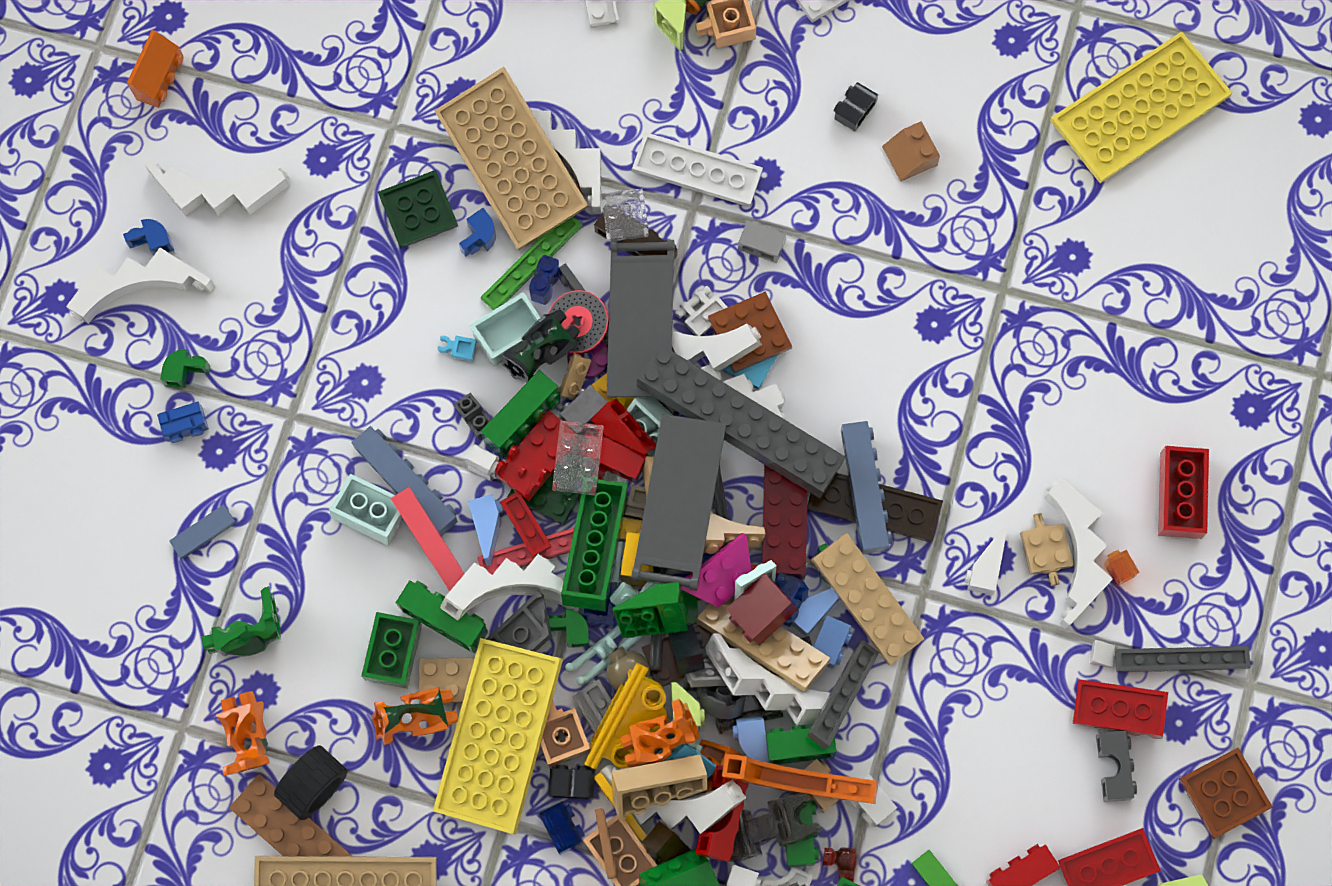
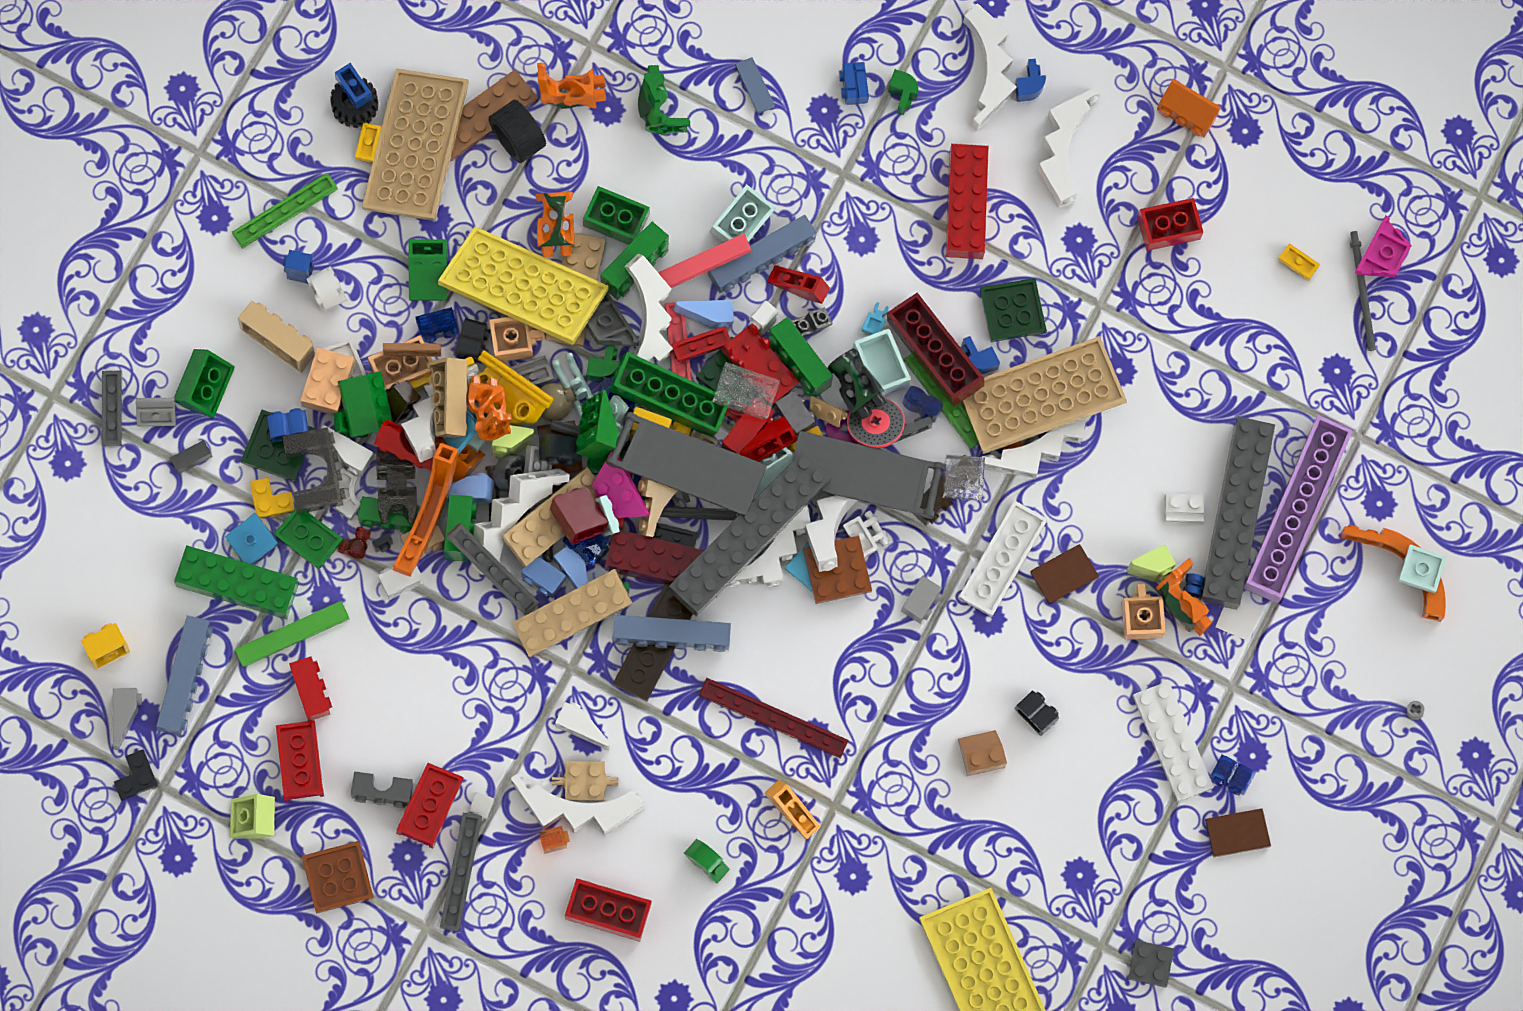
camera: 90 degrees right, 0 degrees up
none -> black plate [372,532,393,553]
none -> green slope [408,239,447,301]
none -> black plate [638,523,698,548]
none -> green brick [684,839,730,884]
none -> dark red tile [699,678,849,759]
none -> light orange slope [765,780,821,840]
none -> red slope [767,265,830,304]
none -> dark red brick [886,292,984,407]
none -> red brick [945,143,989,259]
none -> reddish brown tile [1030,544,1099,605]
none -> red brick [1137,198,1204,251]

